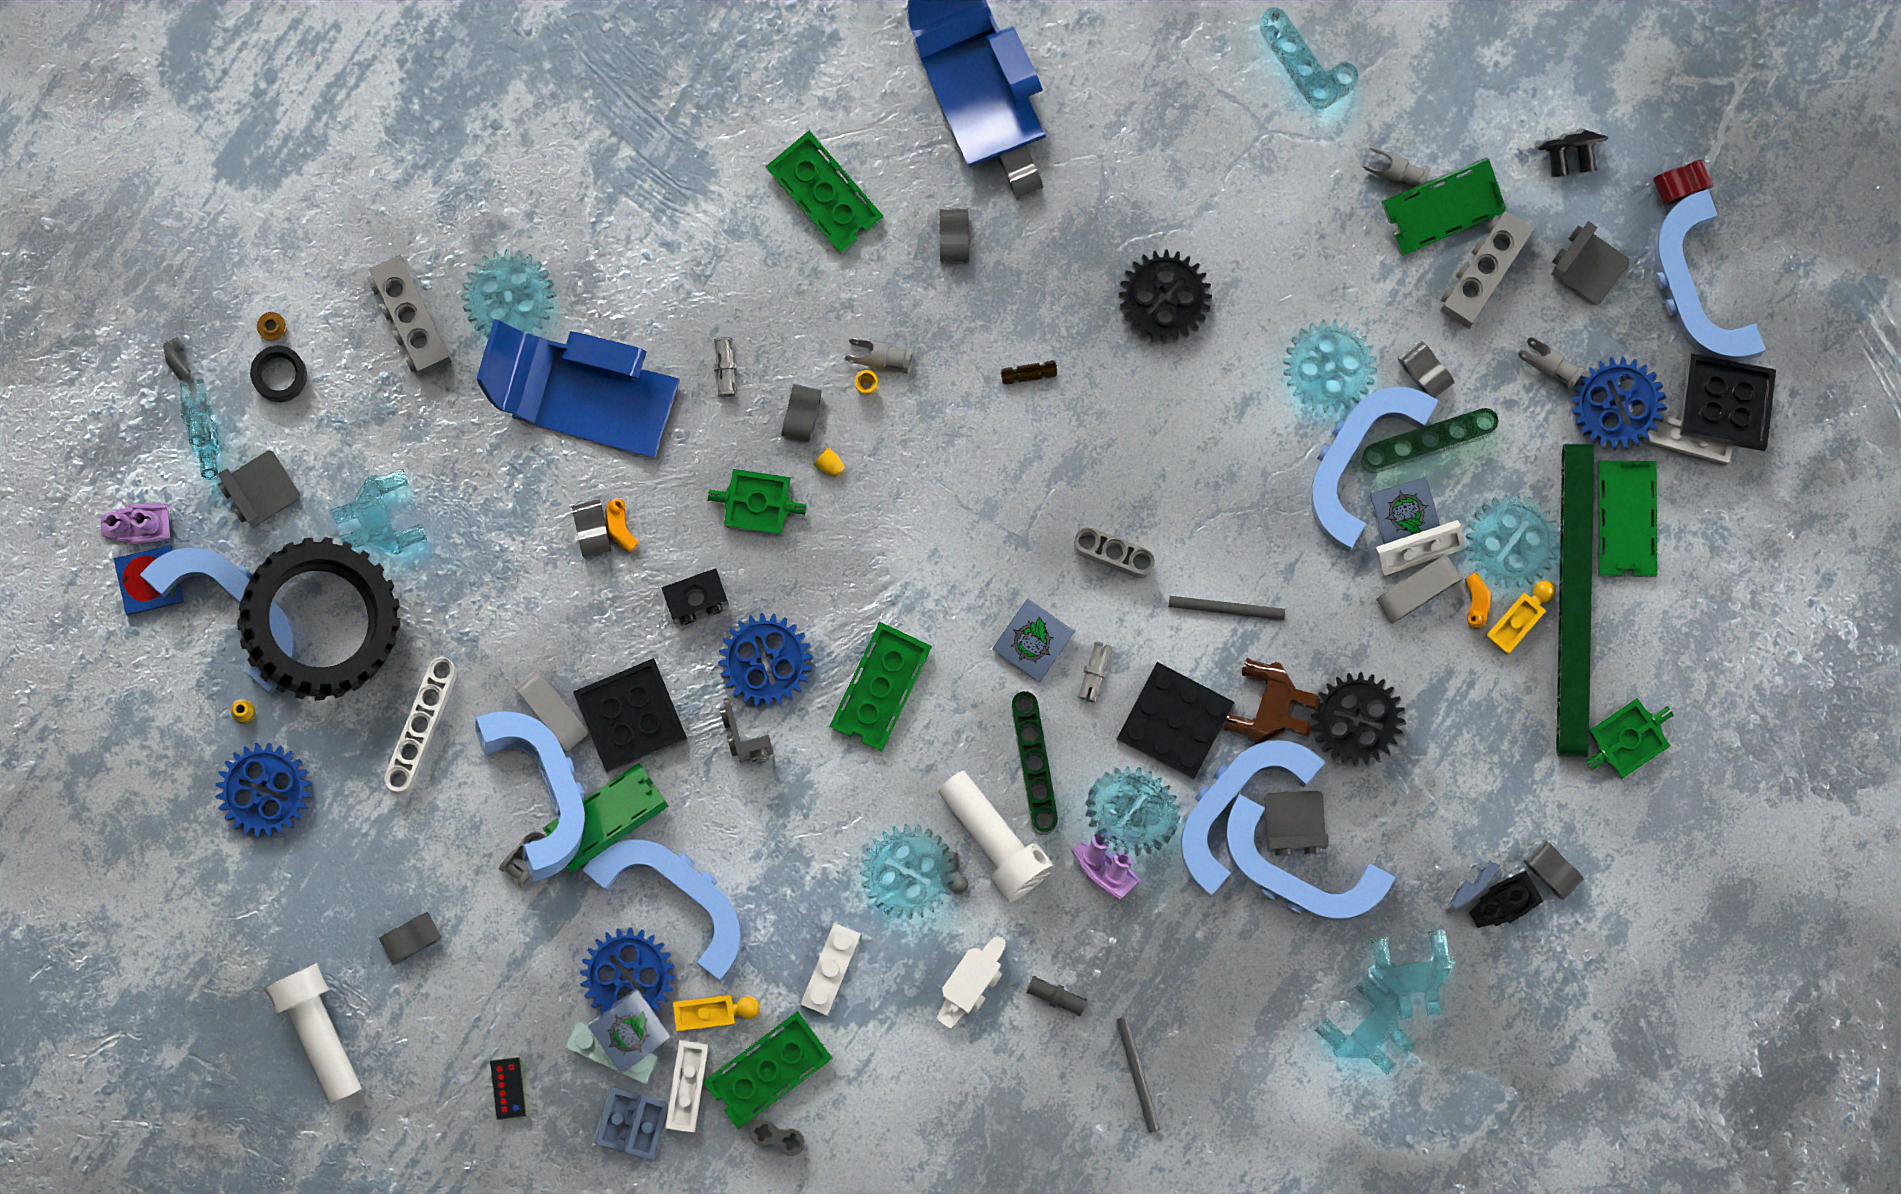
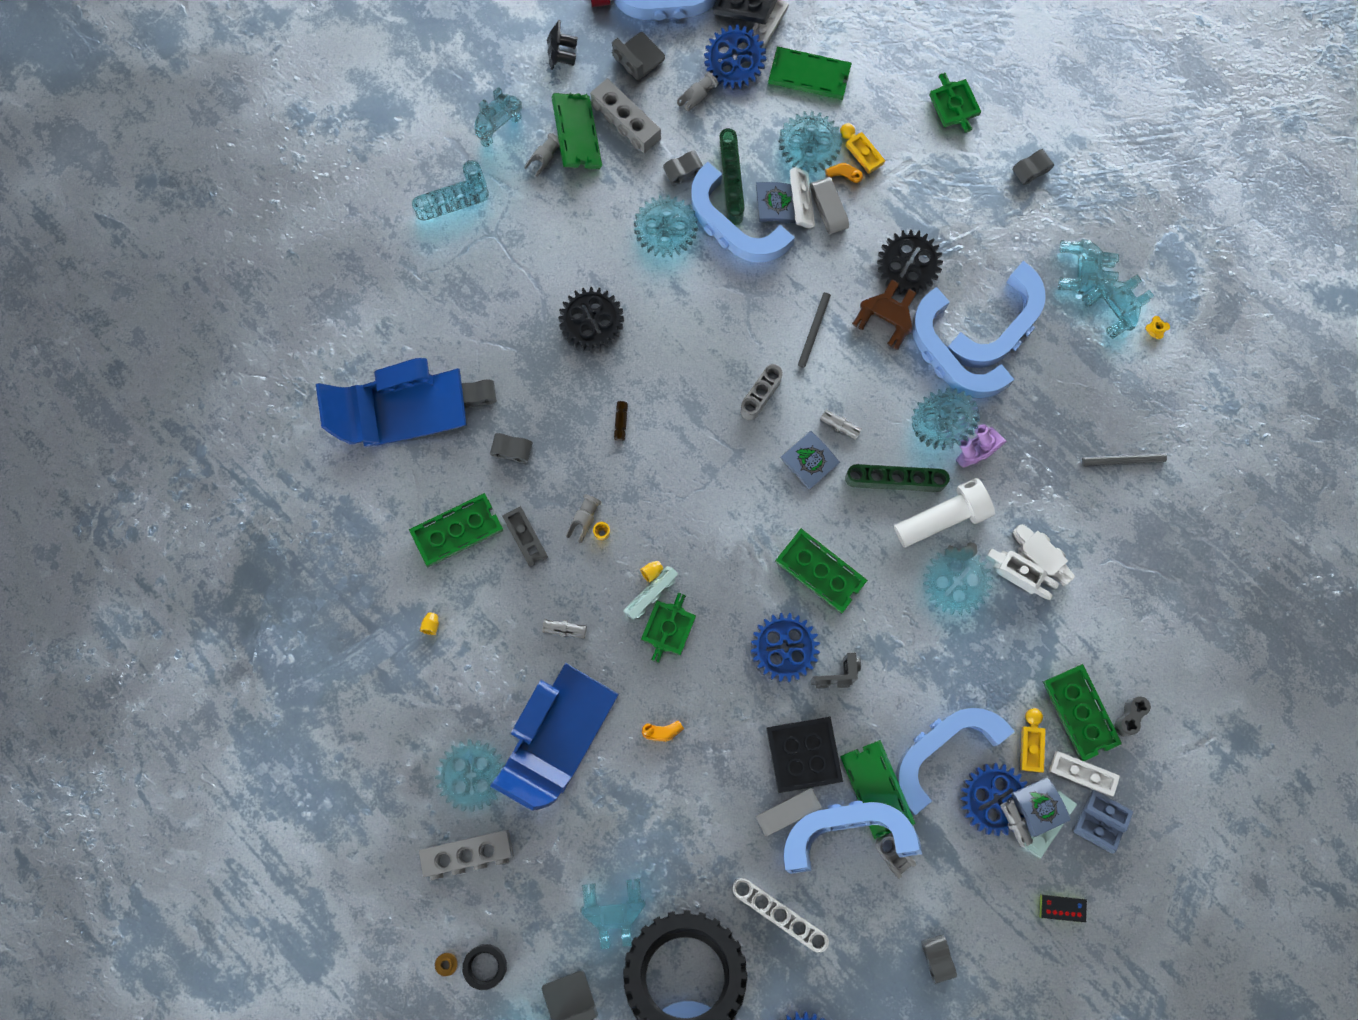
camera: 75 degrees left, 5 degrees down
dark grey axle [571,498,611,557] -> none
black brick [661,568,729,626] -> none
dark grey axle [781,384,822,443] -> none
white plate [800,923,861,1016] -> none
dark grey pin [1026,976,1087,1016] -> none
black plate [1116,662,1234,780] -> none
dark grey bracket [1264,791,1329,856] -> none
sand blue slope [1445,860,1500,913] -> none
black connector [1469,871,1543,928] -> none
dark green beam [1556,444,1594,758] -> none
none -> yellow hose [420,612,439,635]
none -> clear light blue connector [474,87,522,147]
none -> dark grey plate [502,506,548,567]
none -> light aqua plate [623,566,678,619]
none -> white hinge [985,549,1059,600]
none -> light grey pin [1000,800,1033,847]
none -> yellow plate [1145,316,1170,339]

